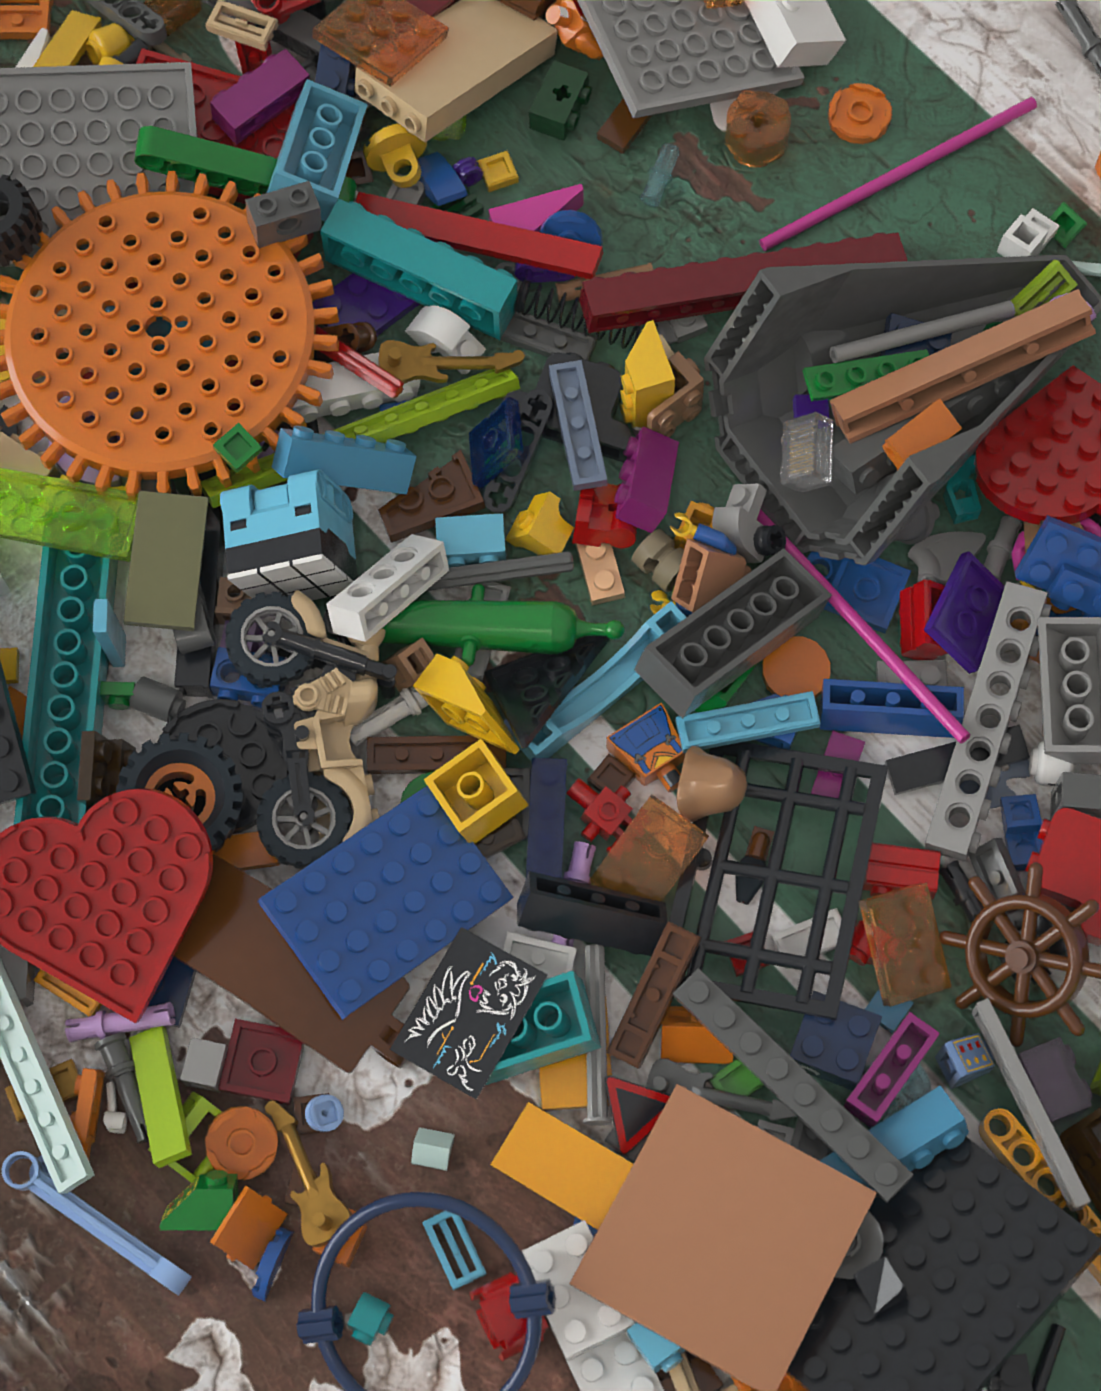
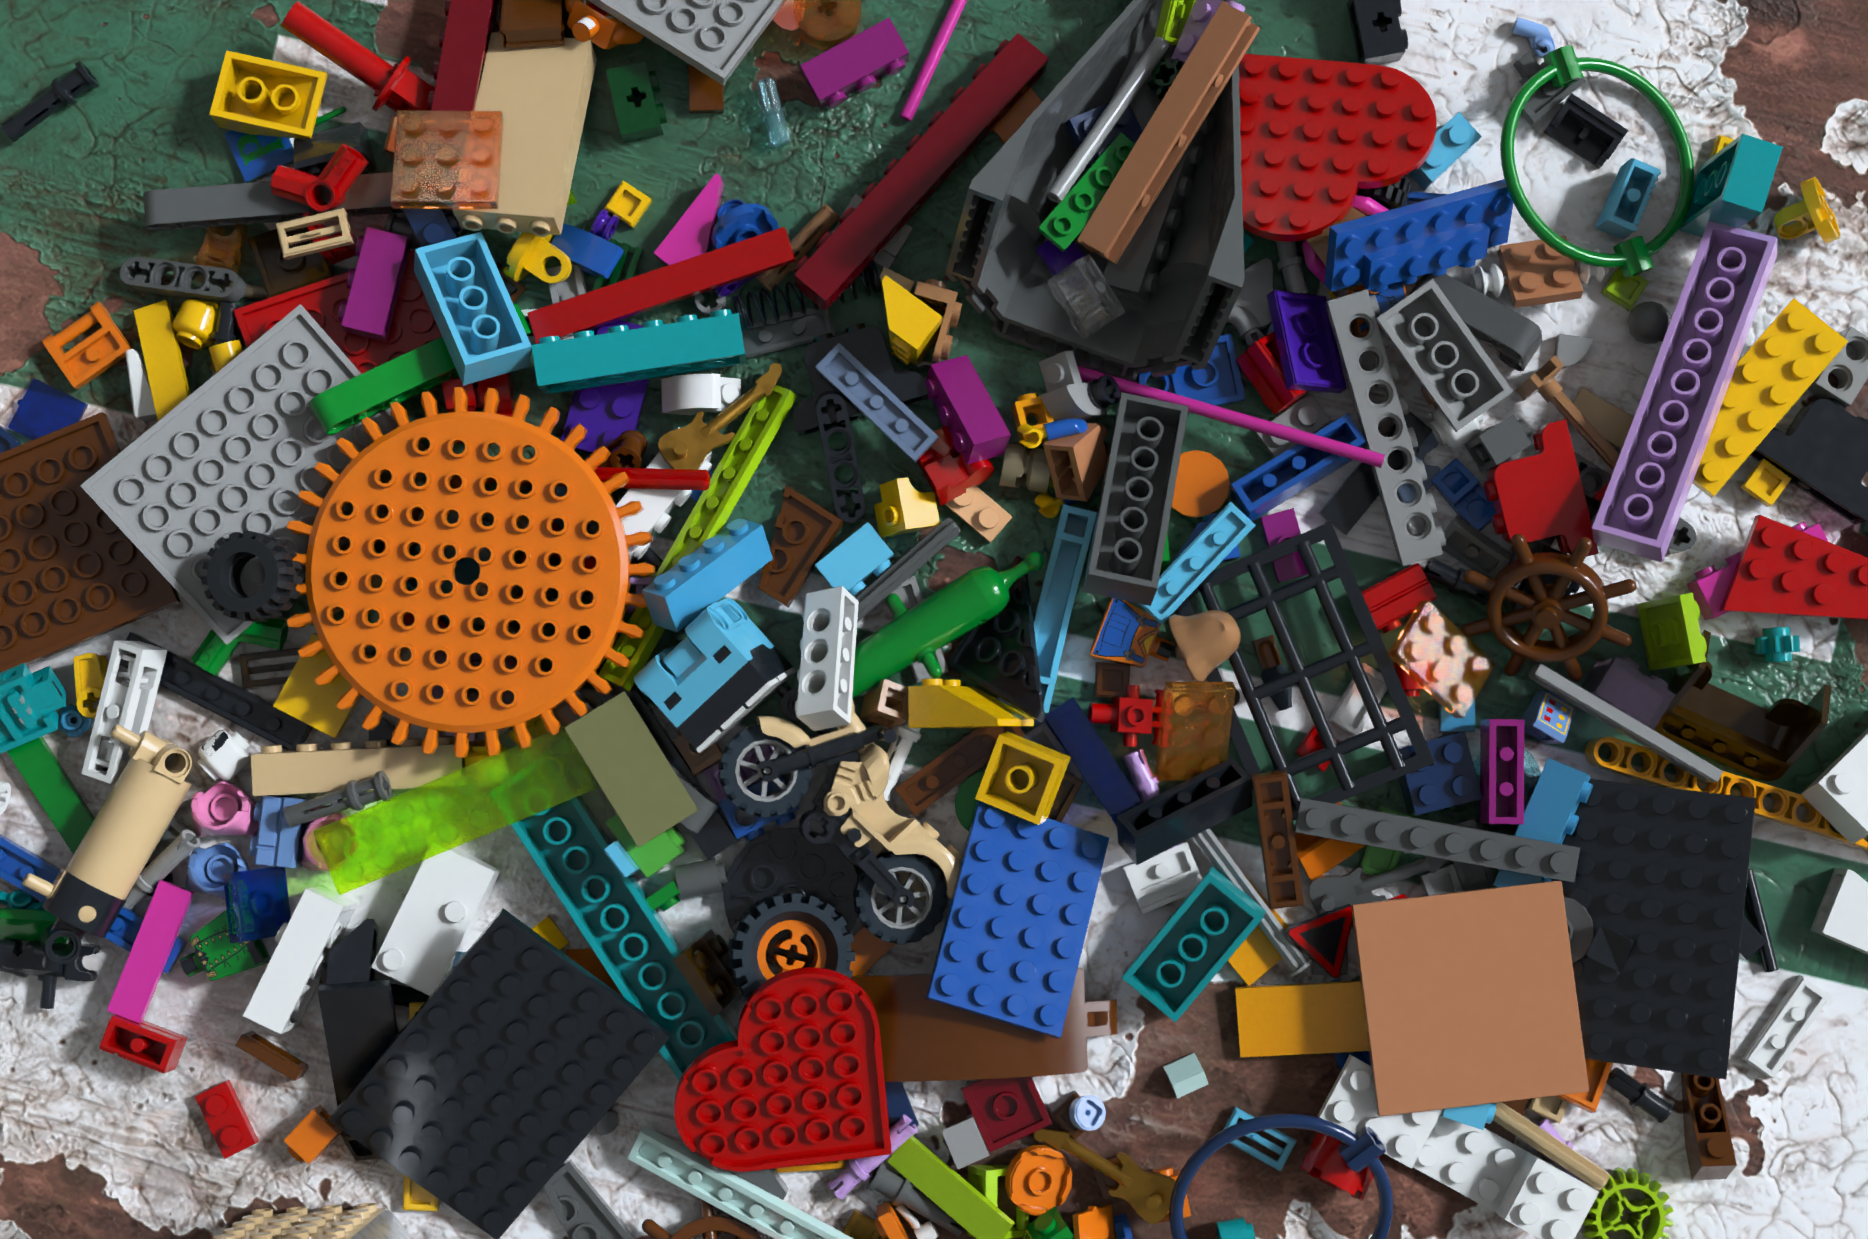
camera: 45 degrees left, 15 degrees up
green plate [213,423,263,473] -> none
dark grey brick [245,181,322,248] -> none
black sticker [390,927,548,1100] -> none
clear blue tile [469,396,523,488] -> none
orange hinge [882,398,962,471] -> none
none -> dark brown tile [247,227,334,298]
none -> bright green brick [605,814,687,878]
none -> magenta brick [800,17,909,109]

